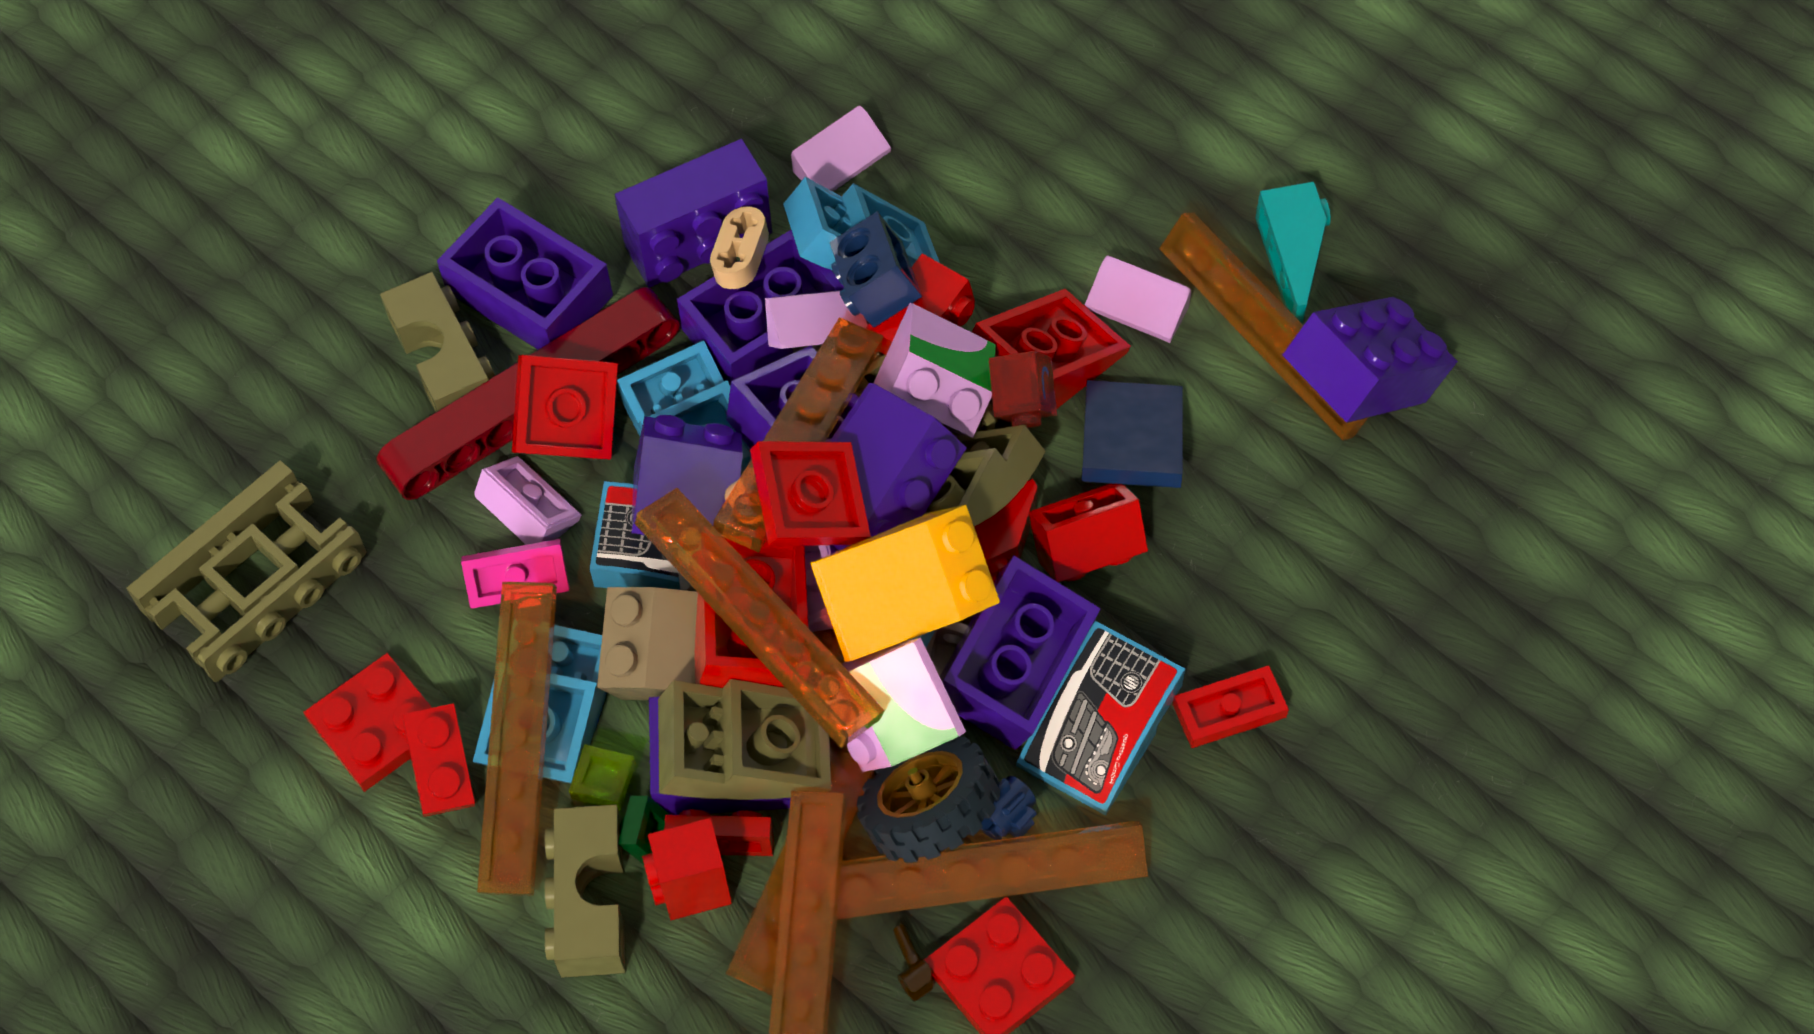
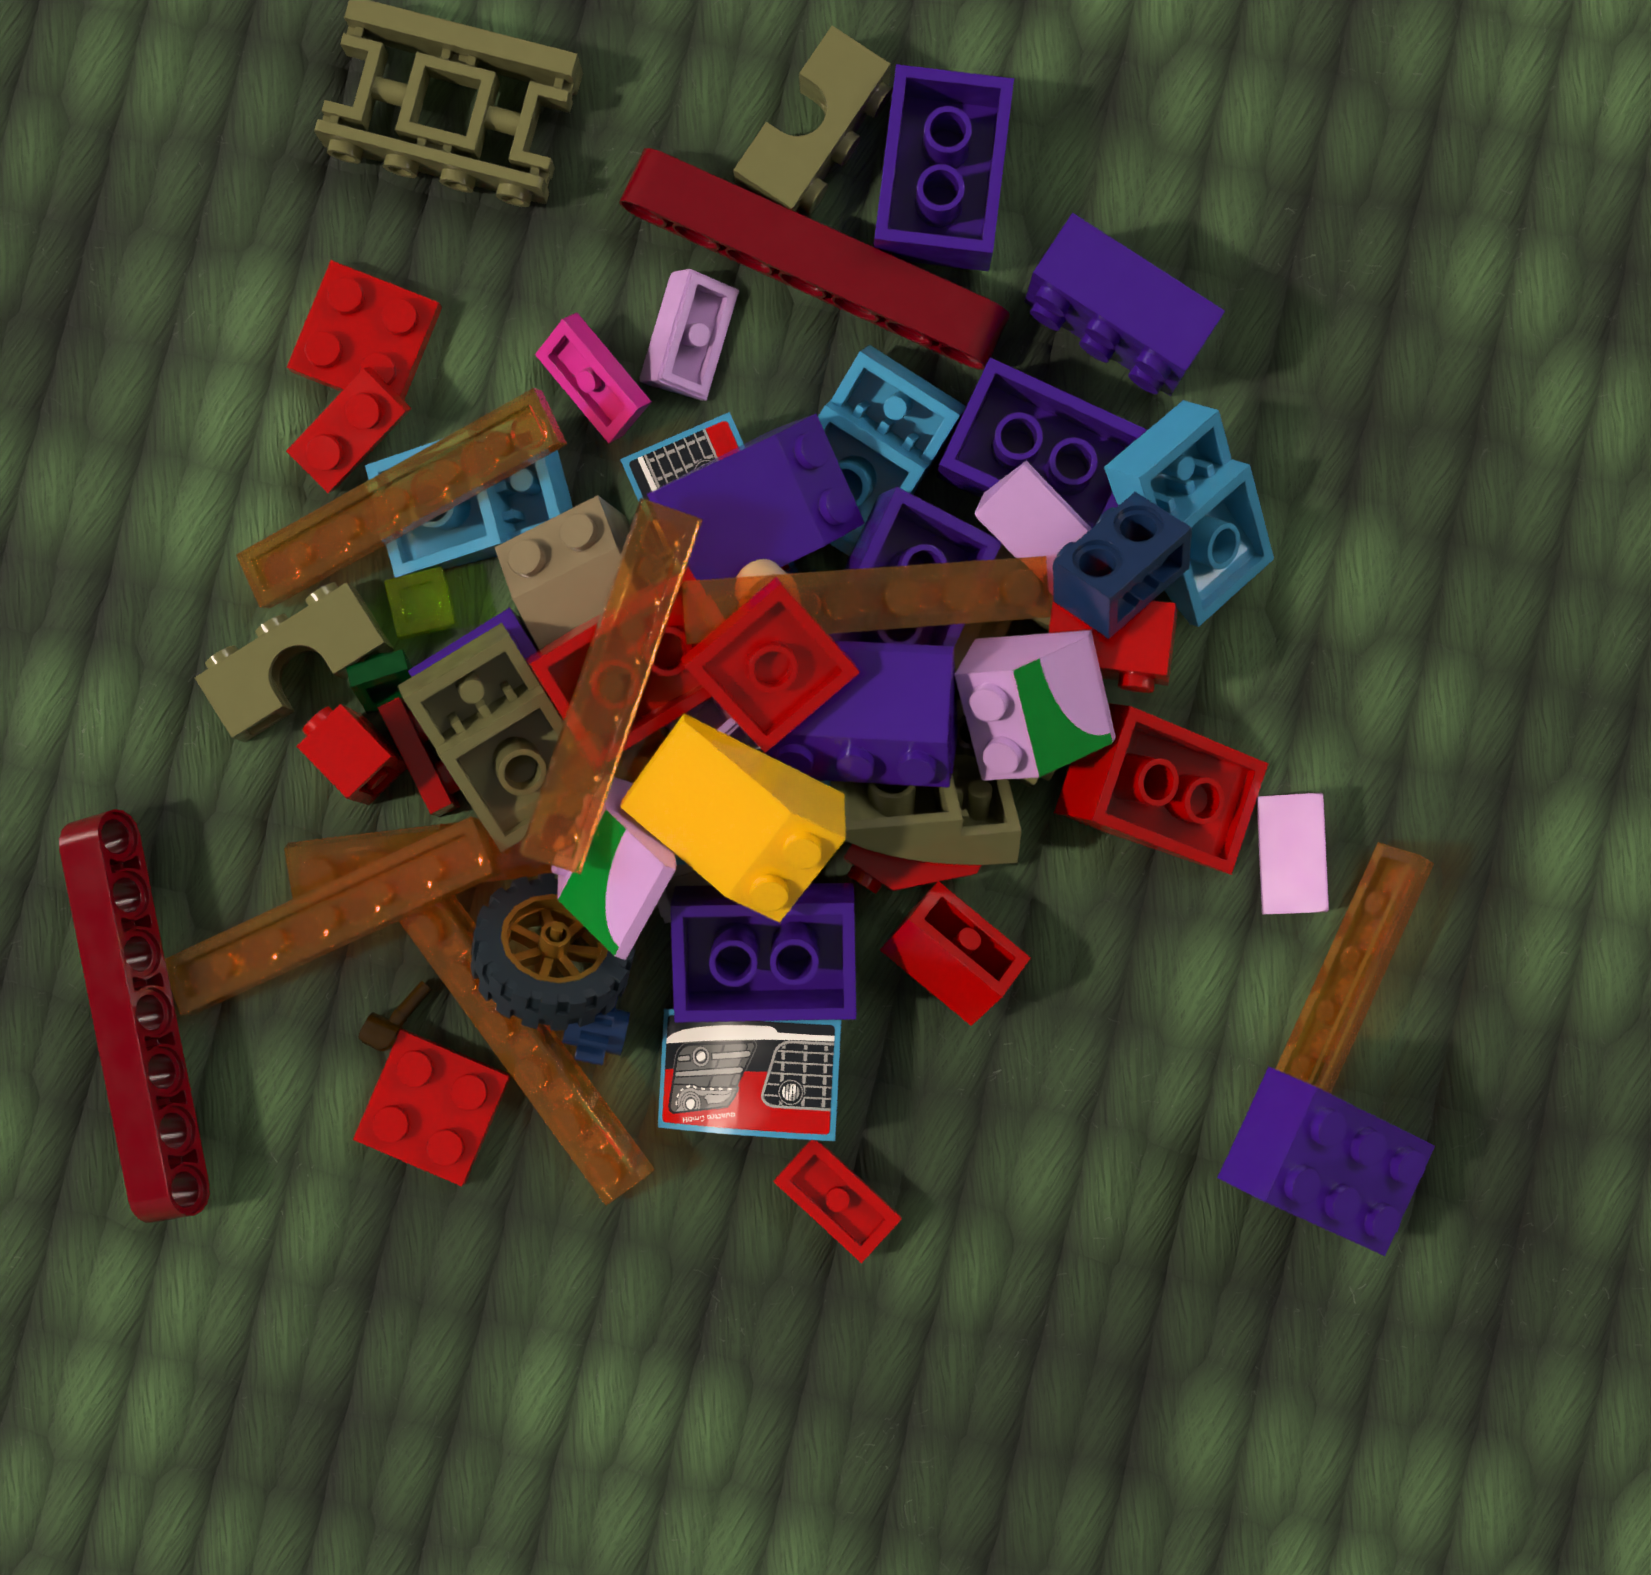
camera: 65 degrees right, 25 degrees up
red plate [512,355,618,460] -> none
tan beam [710,206,769,289] -> none
lavender slope [791,106,891,191] -> none
clear red brick [989,351,1057,428] -> none
dark blue tile [1082,380,1183,488] -> none
teal slope [1255,182,1331,332] -> none

